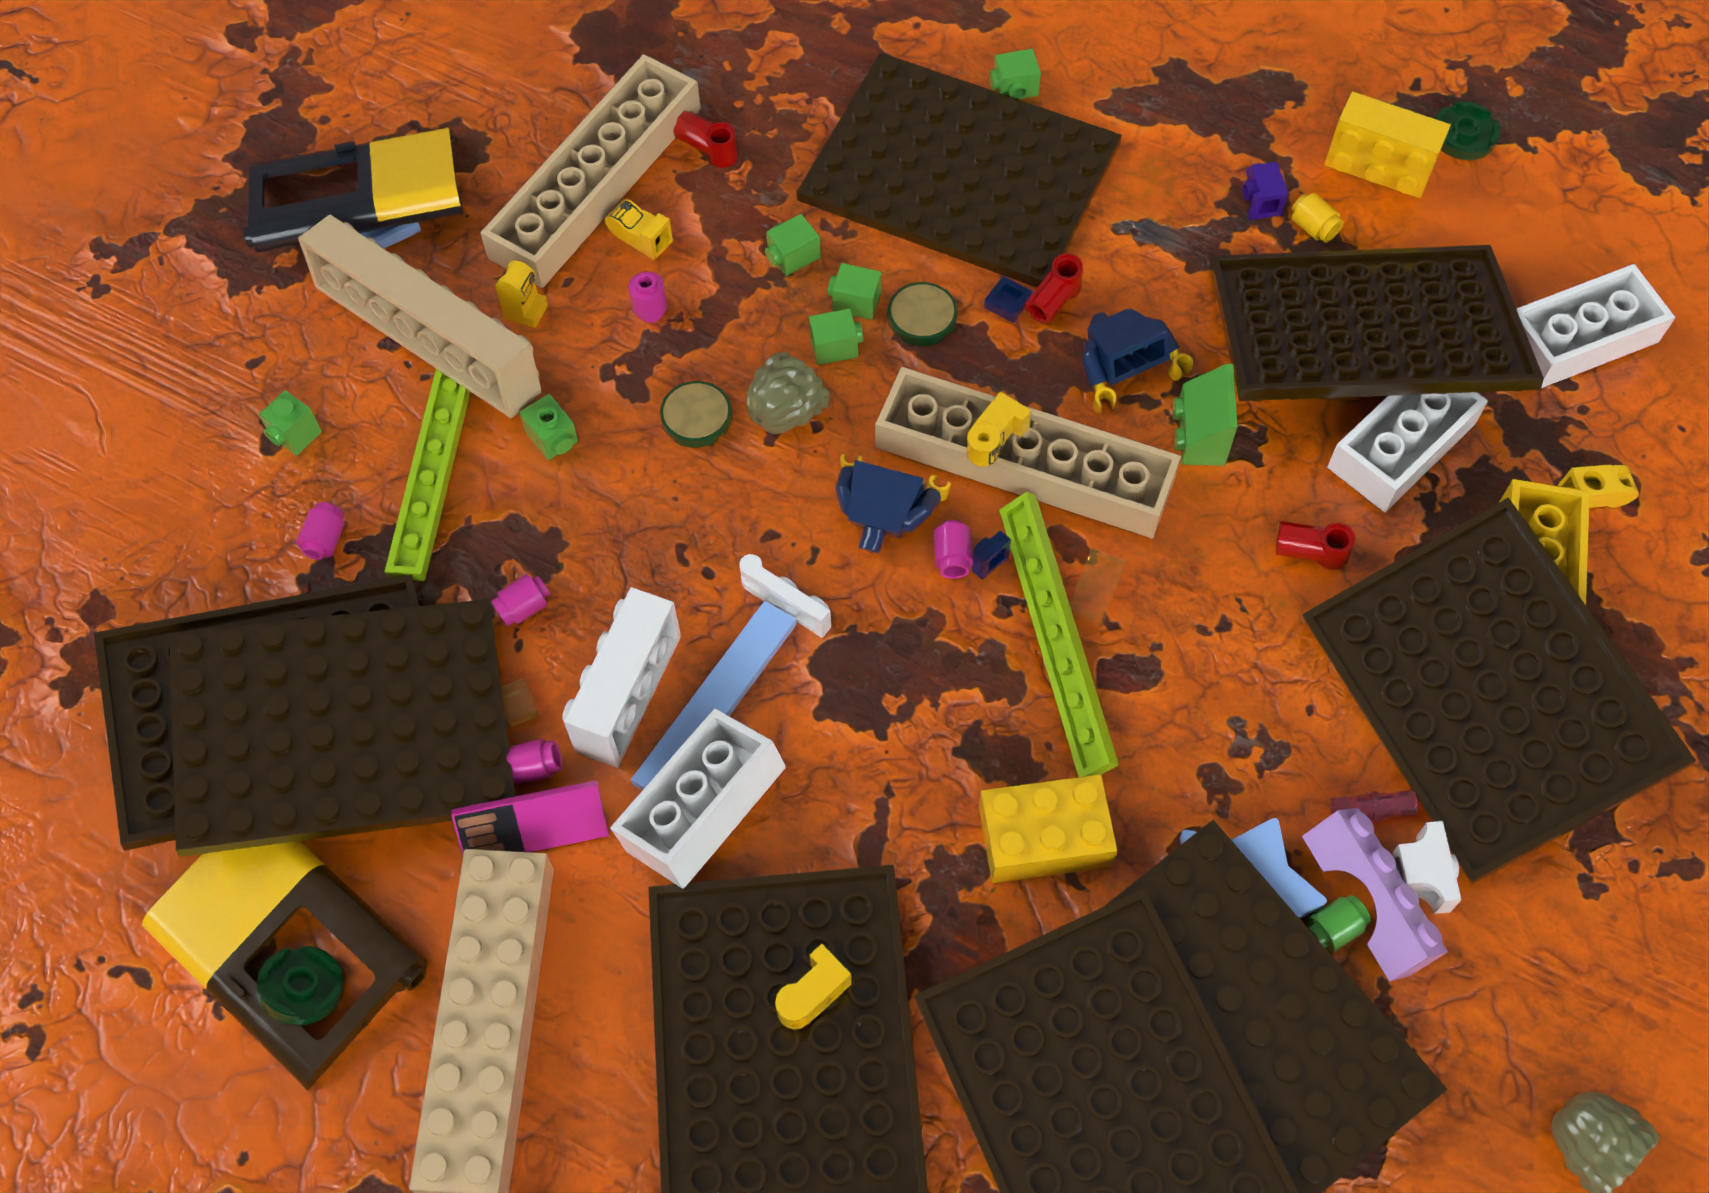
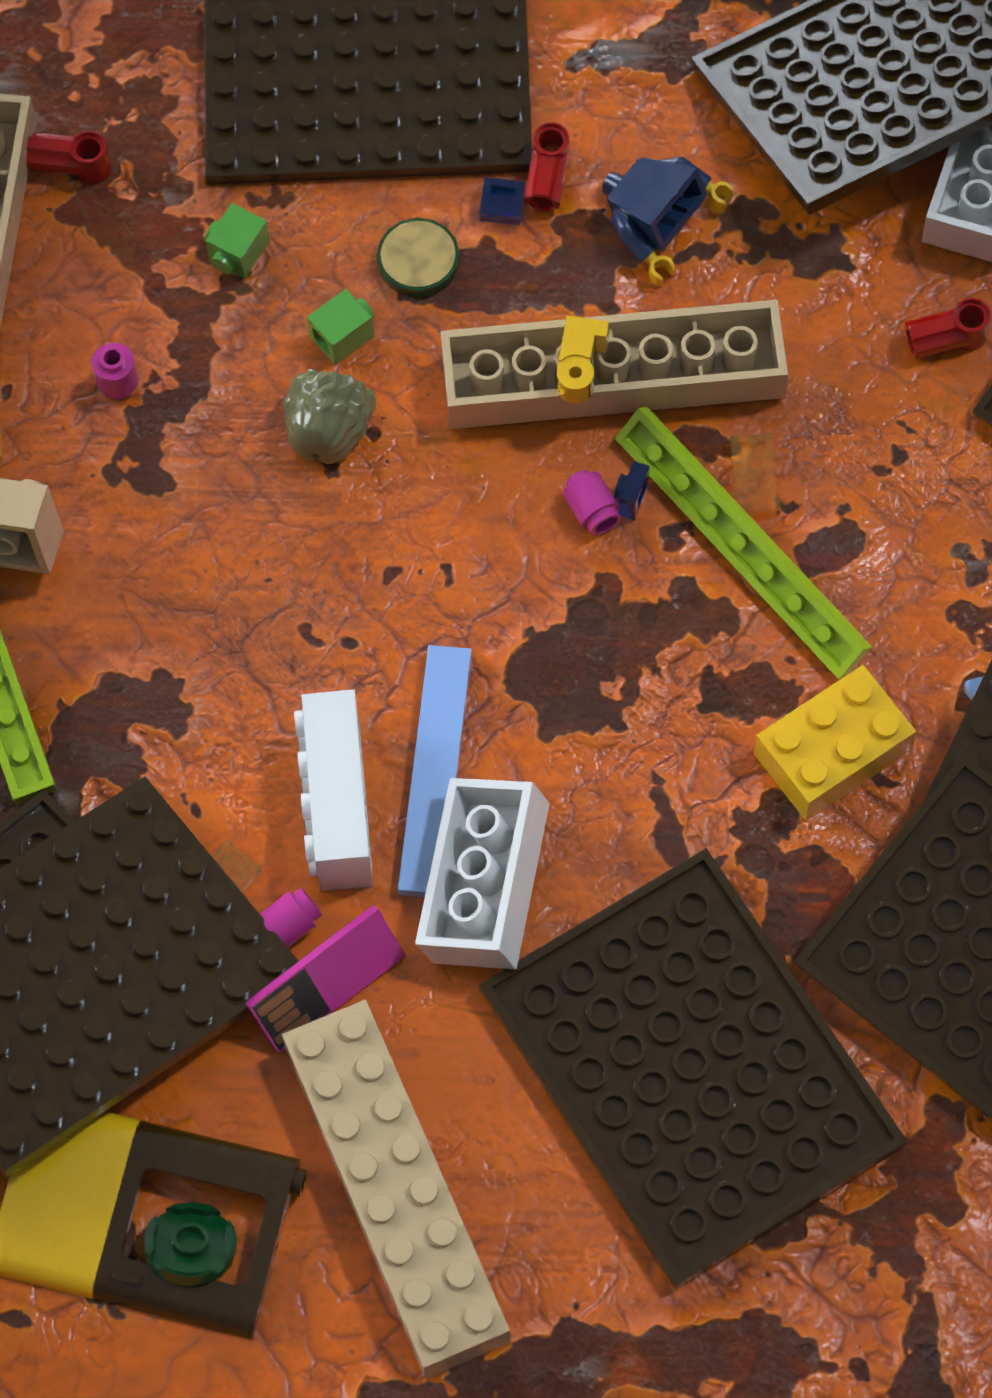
camera: 25 degrees left, 5 degrees up
dark pink brick [491,573,550,627] -> none
bright green brick [519,393,578,461] -> none
yellow leg [605,199,673,261] -> none
pearl gold tile [660,381,733,448] -> none
white plate [739,554,831,638] -> none
yellow leg [775,944,852,1029] -> none
bright green brick [827,263,882,320] -> none
dark blue torso [835,454,951,554] -> none
bright green slope [1173,364,1238,466] -> none

